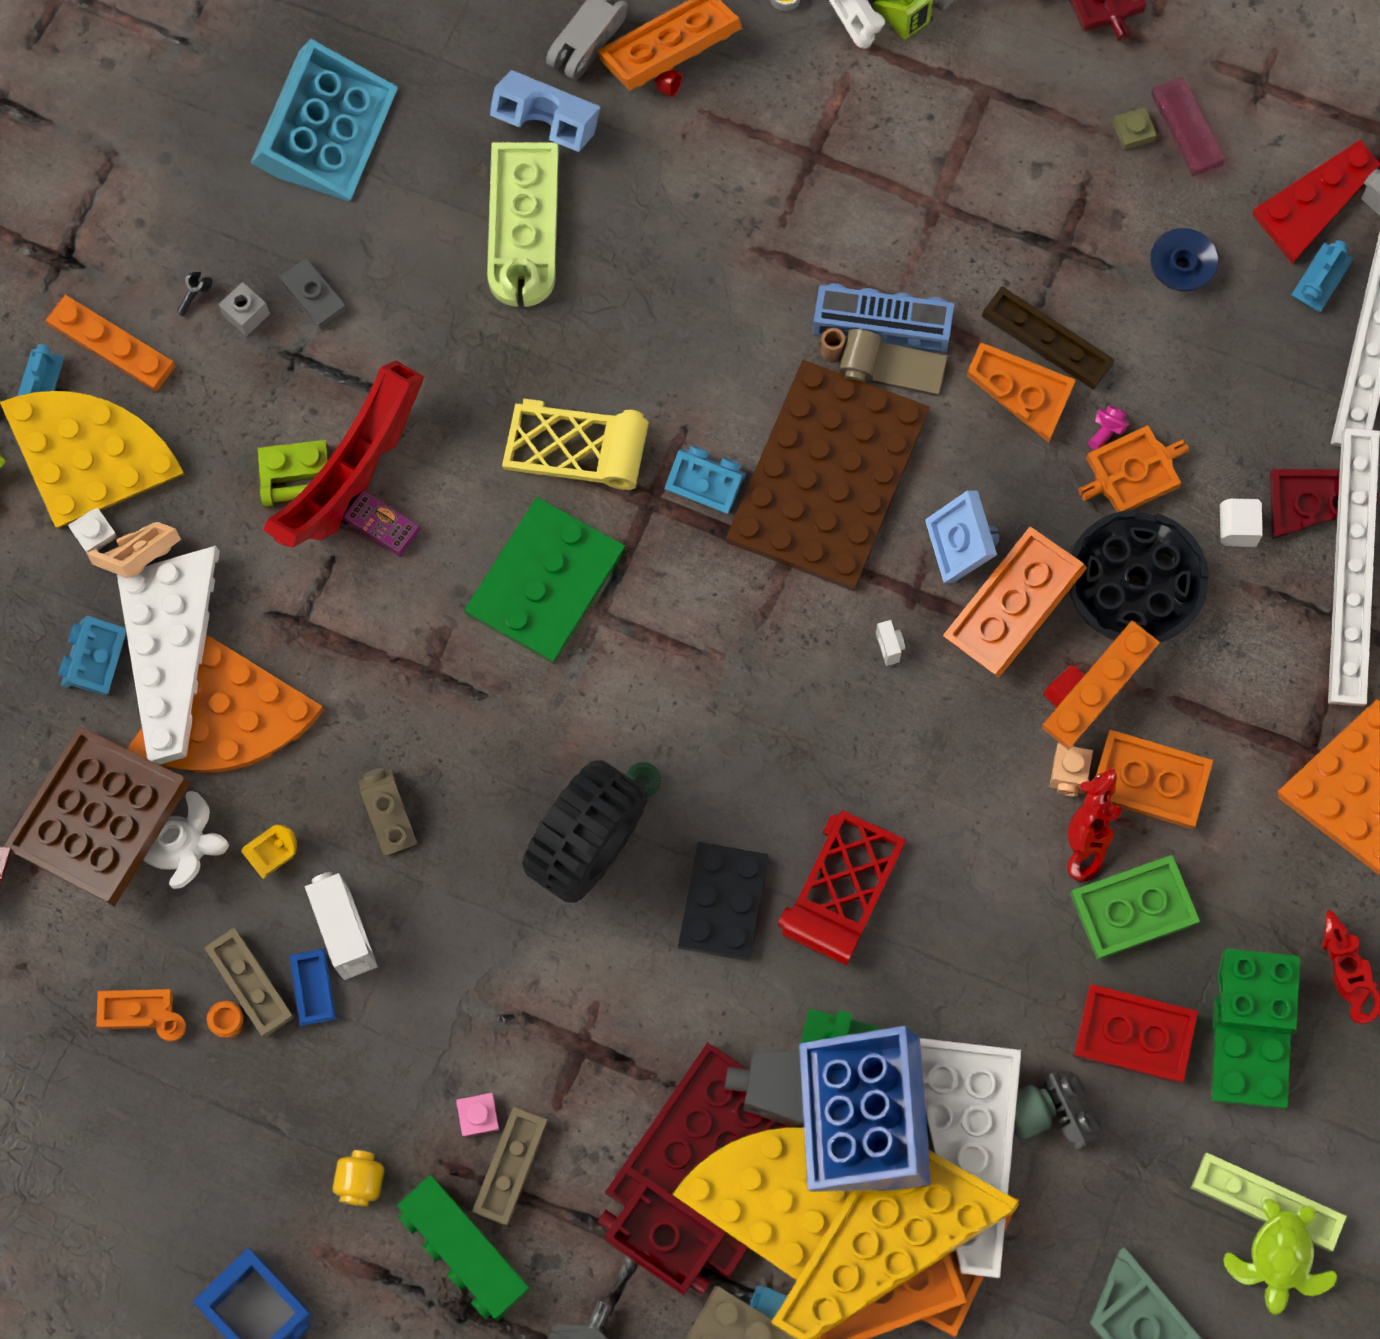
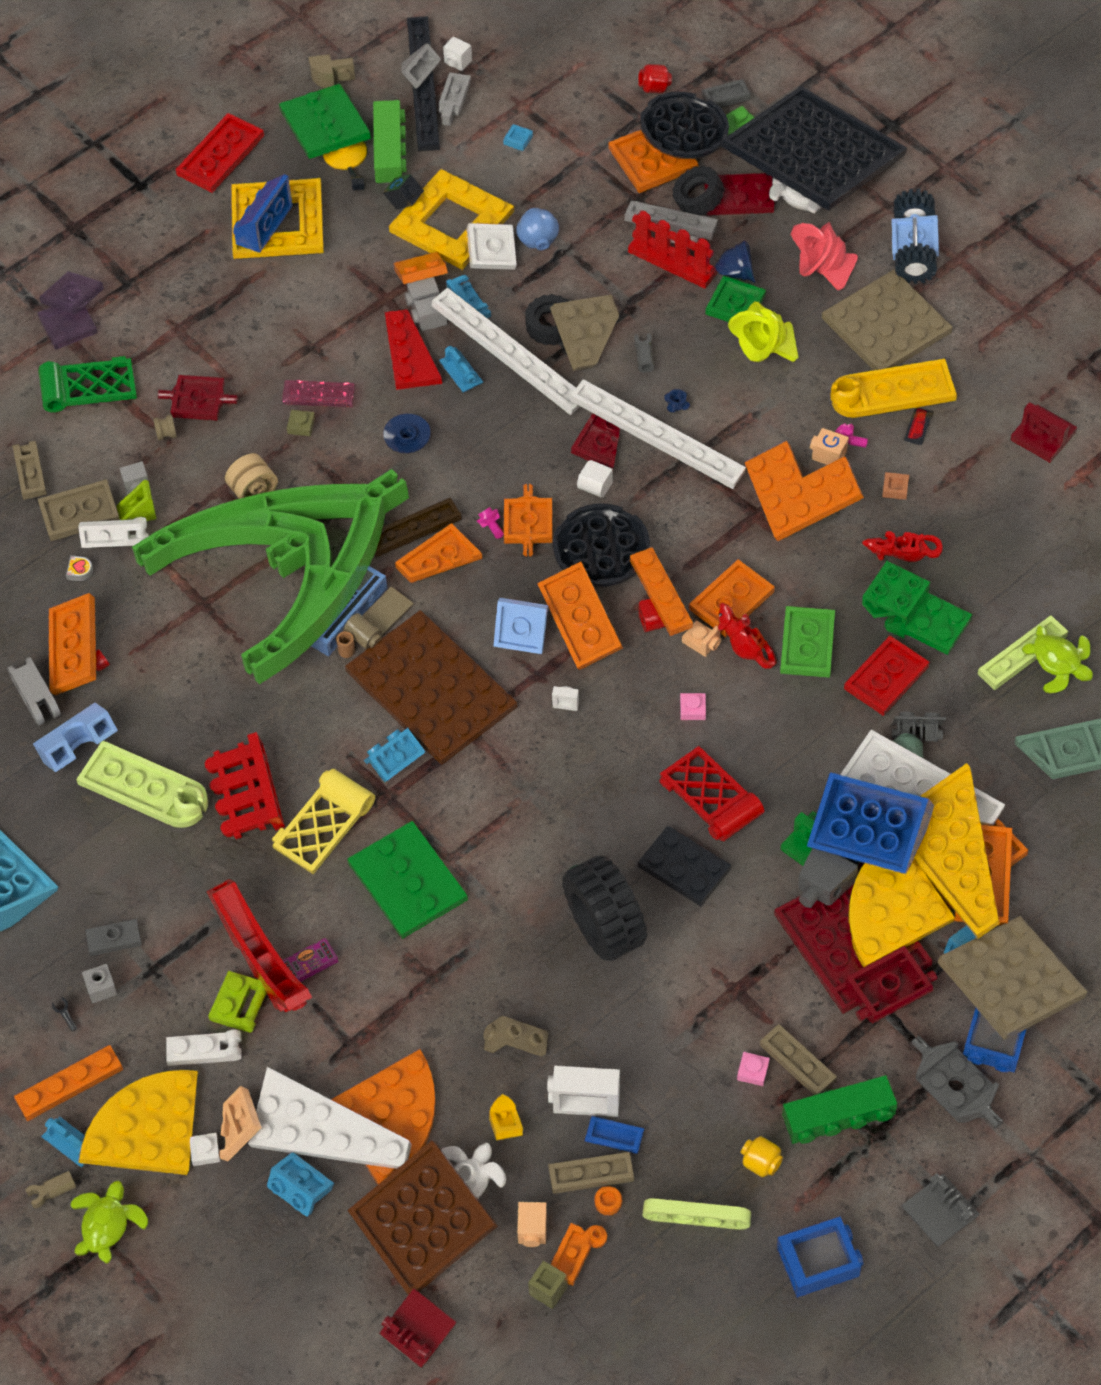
camera: 65 degrees left, 15 degrees down
none -> bright green piece [132,469,409,685]
none -> white plate [166,1030,242,1066]
none -> red fence [205,732,285,839]
none -> tan wheel [225,453,278,499]
none -> light nougat brick [517,1202,547,1247]
none -> olive panel [528,1260,568,1309]
none -> yellowish green beam [643,1199,751,1229]
none -> bright pink plate [680,693,706,720]

